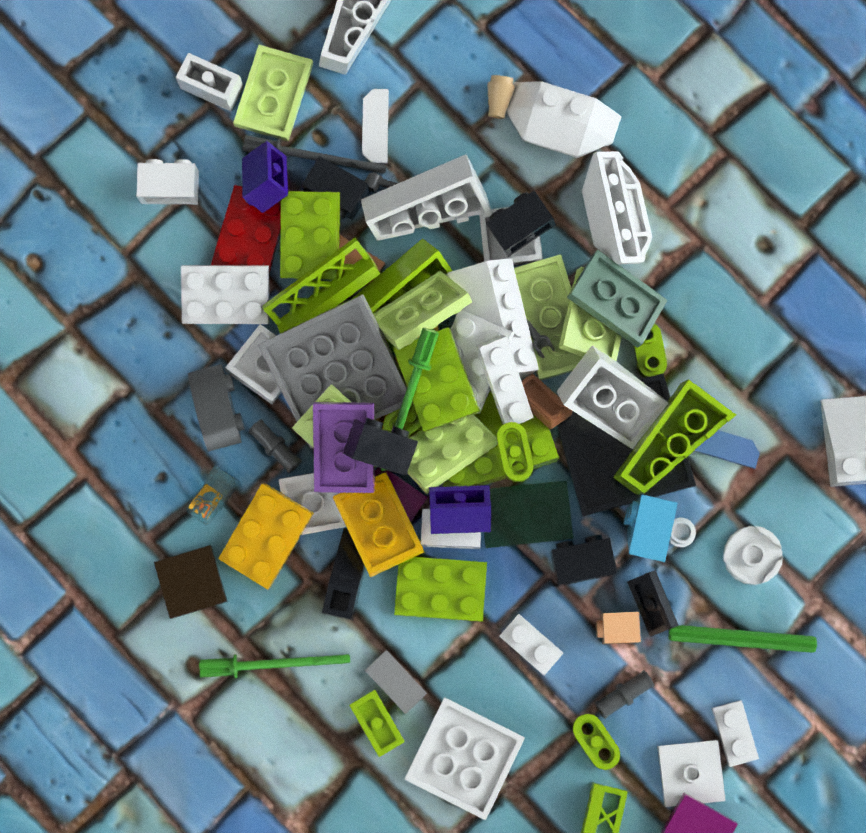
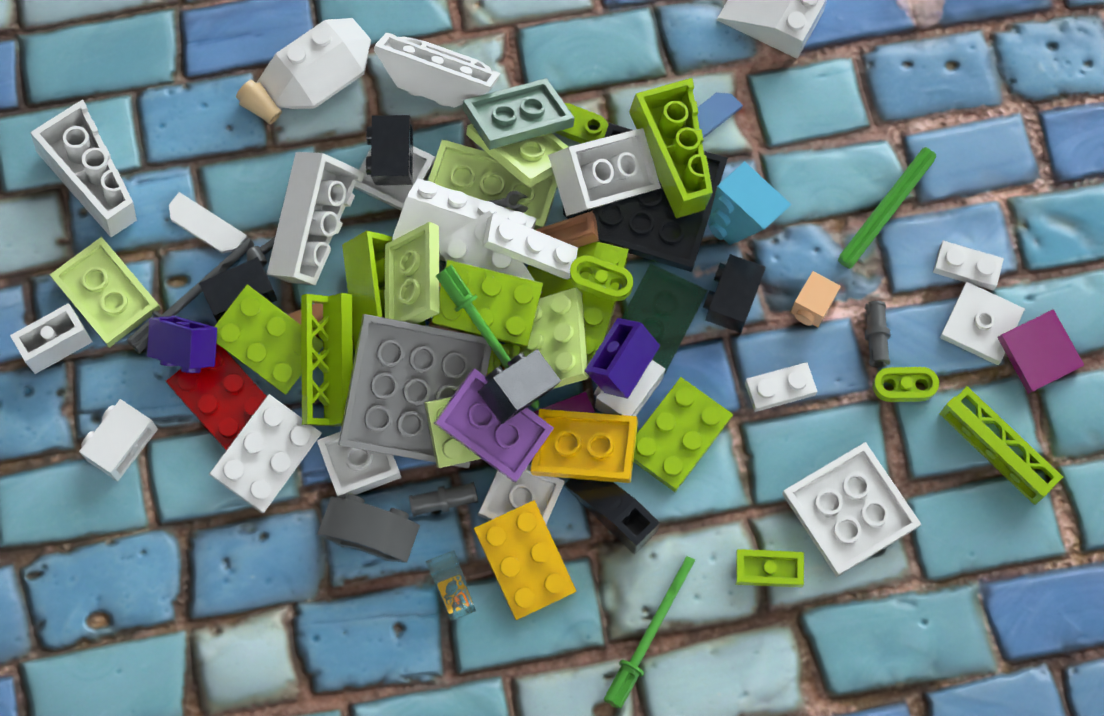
camera: 65 degrees left, 10 degrees down
dark brown tile [154,545,228,619] -> none
light grey tile [365,650,427,714] -> none
black plate [627,570,679,637] -> none
white tile [723,526,783,585] -> none

